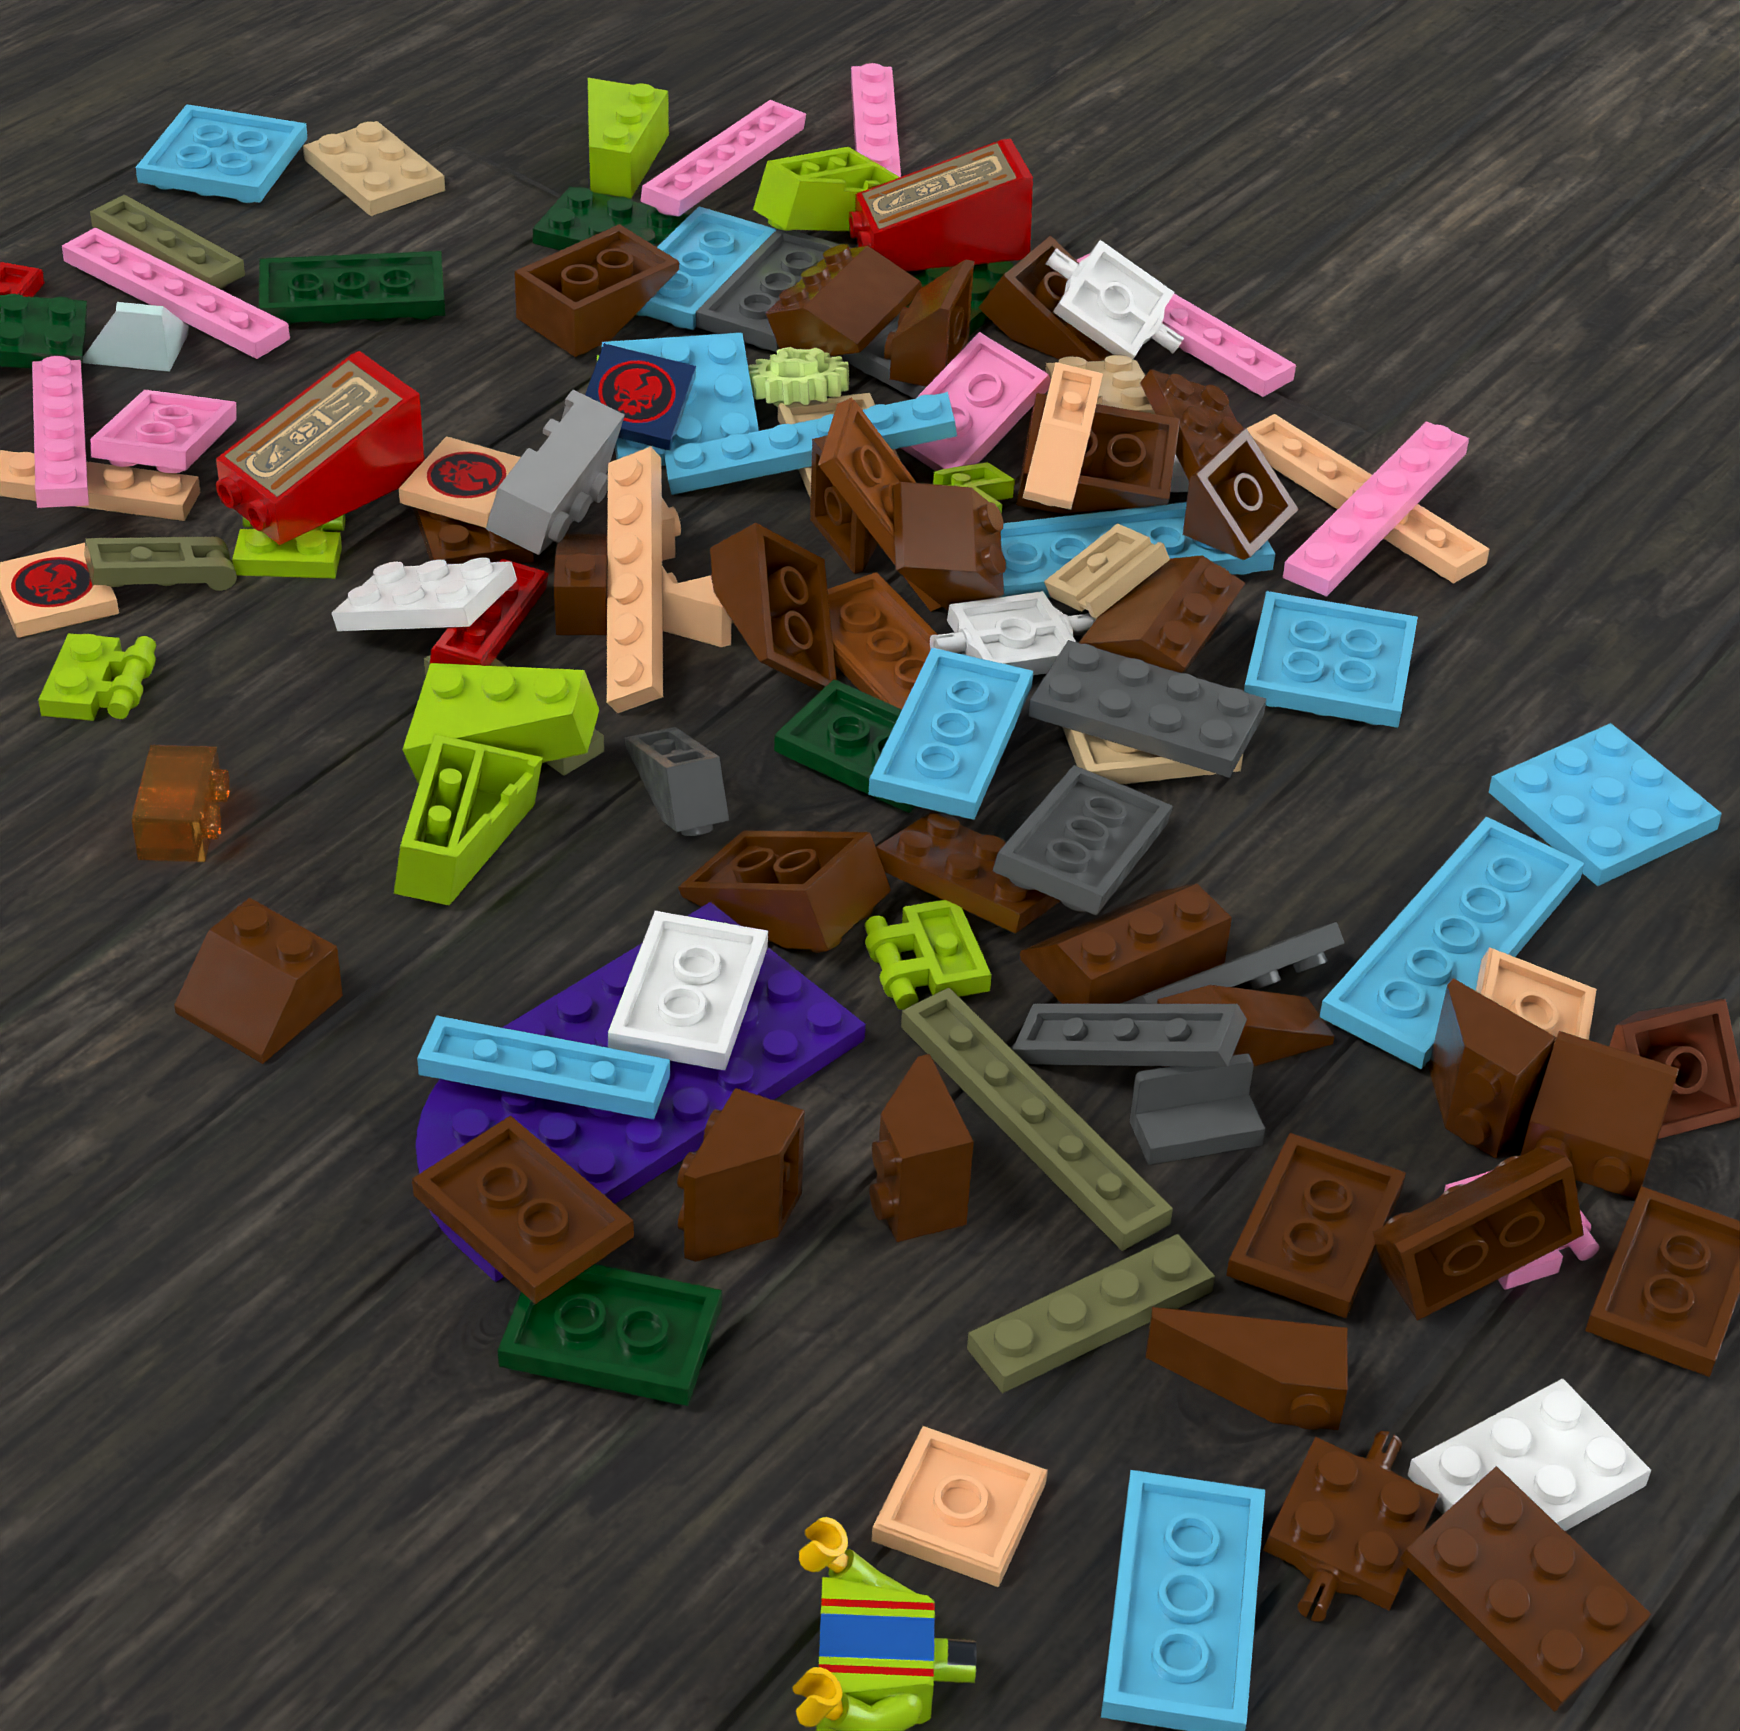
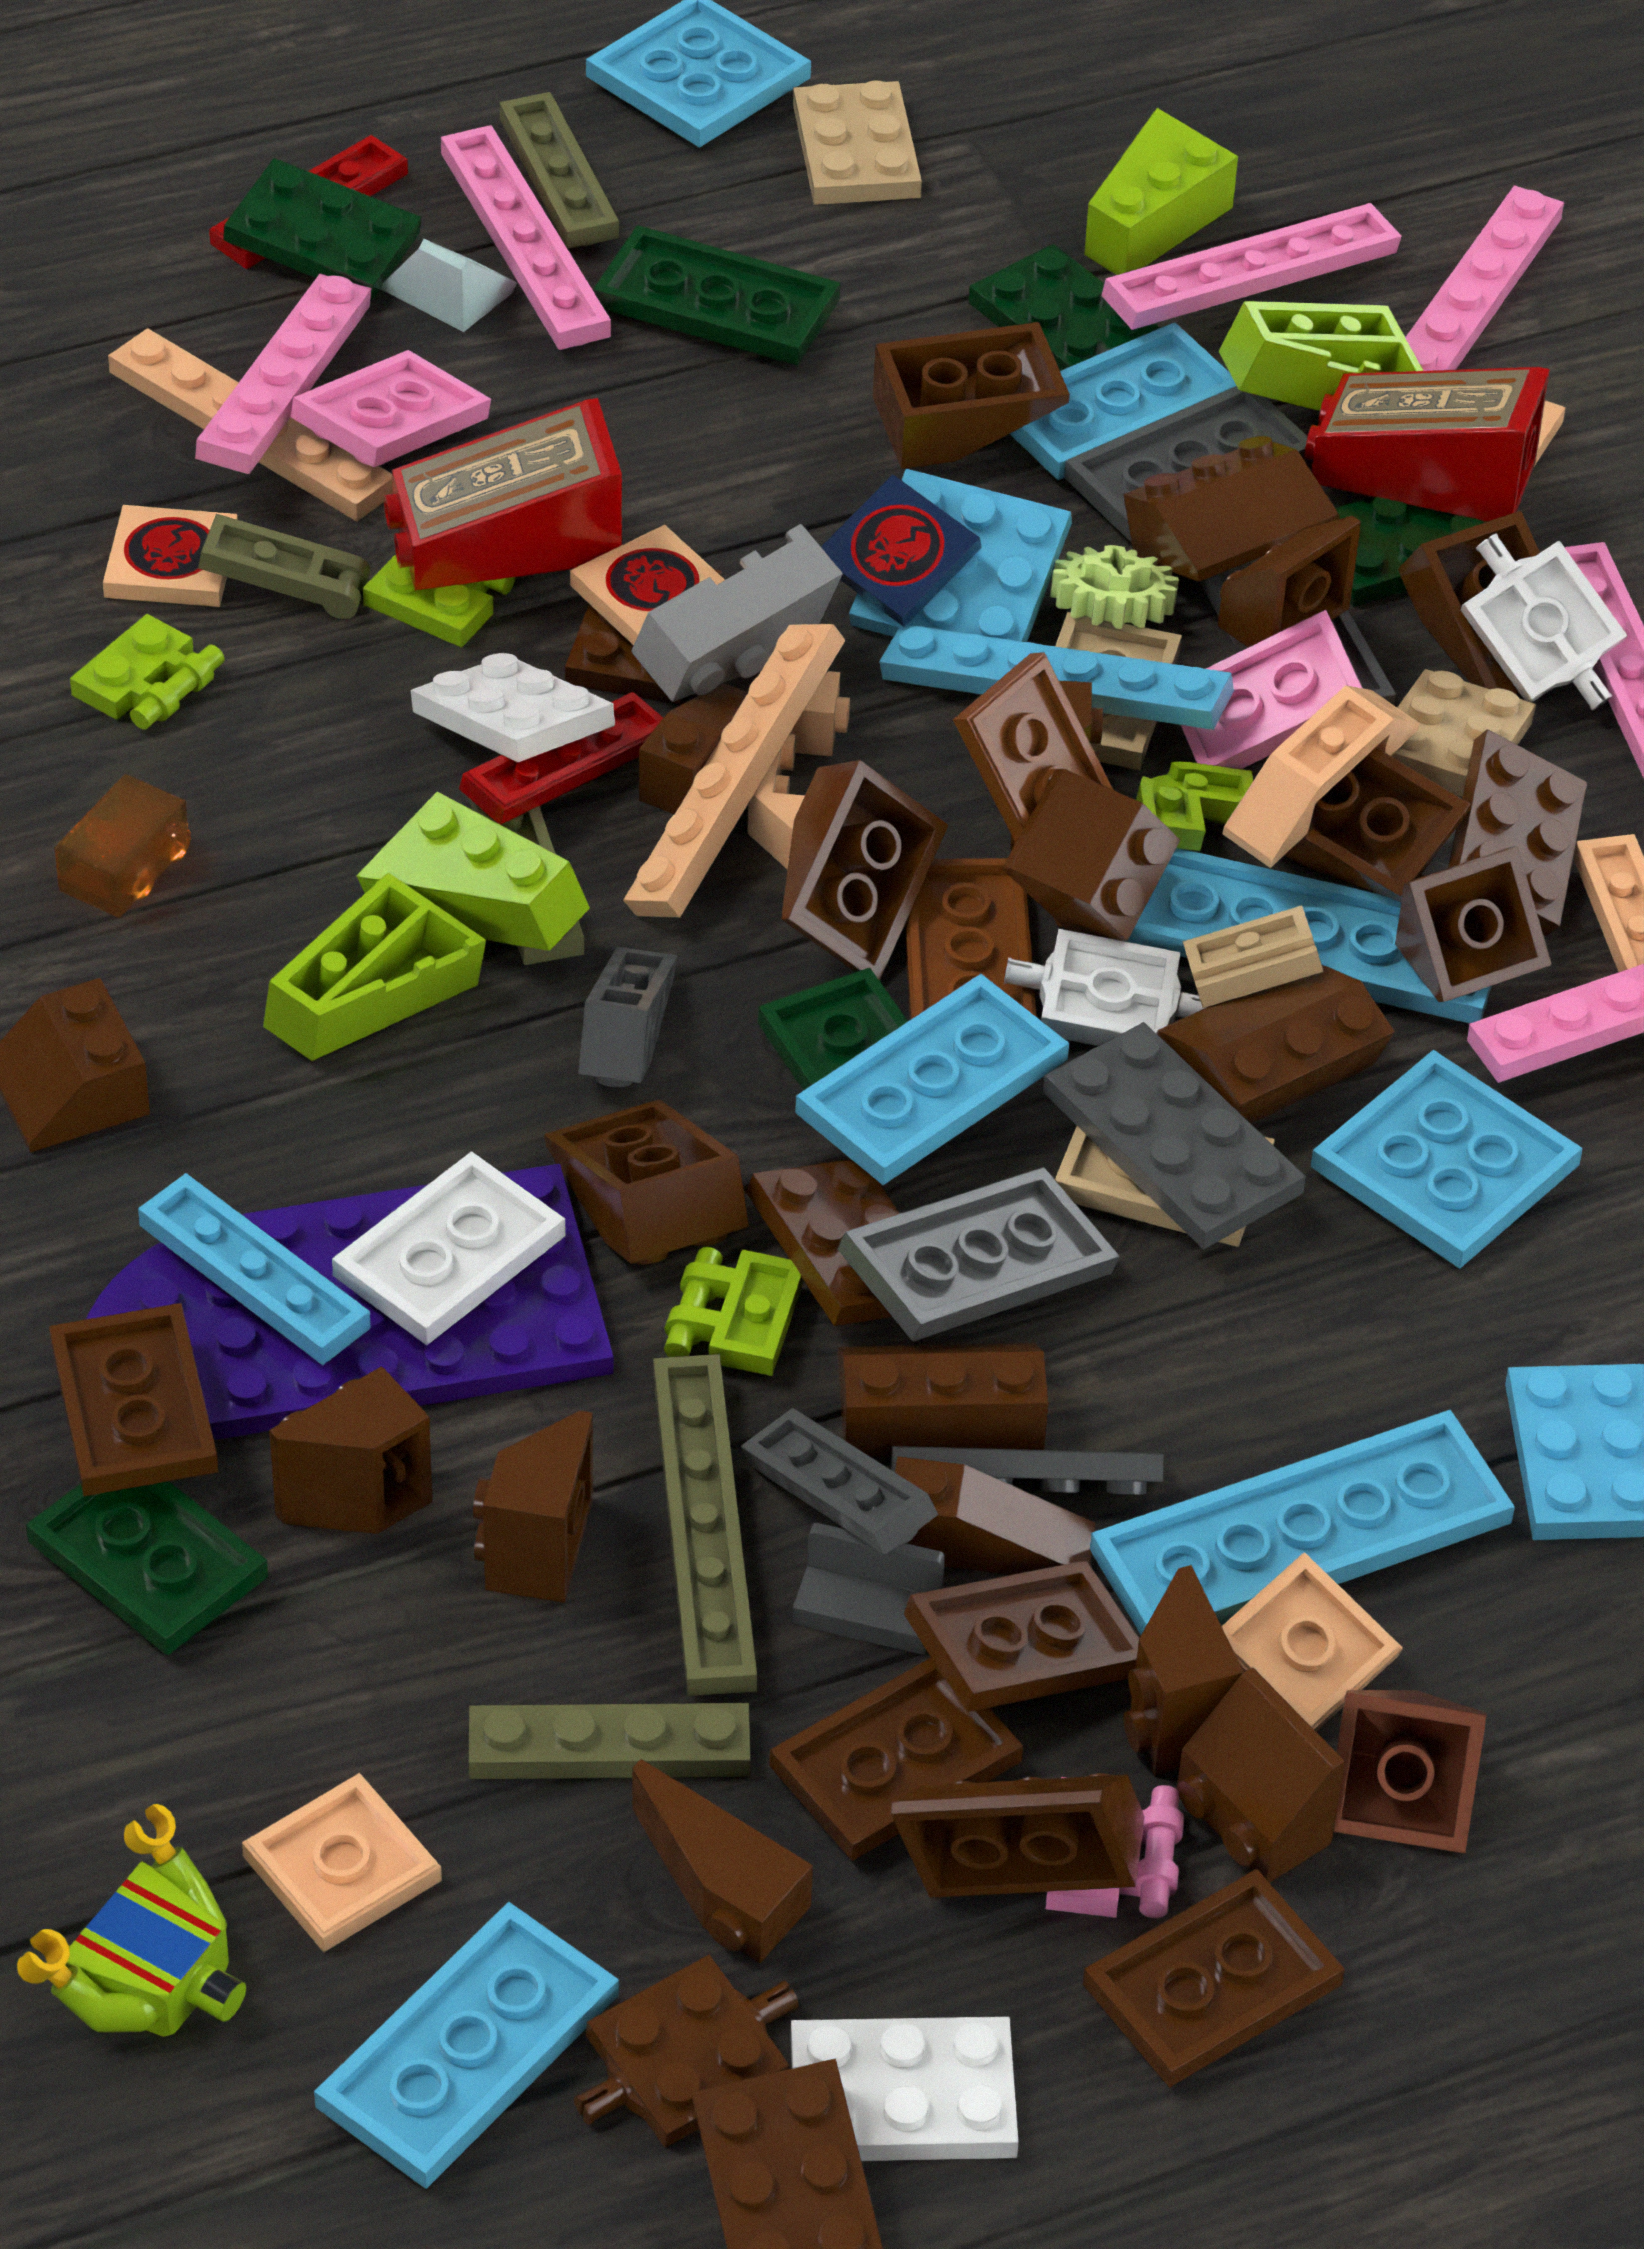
camera: 30 degrees right, 5 degrees up
none -> reddish brown plate [904,1560,1139,1712]

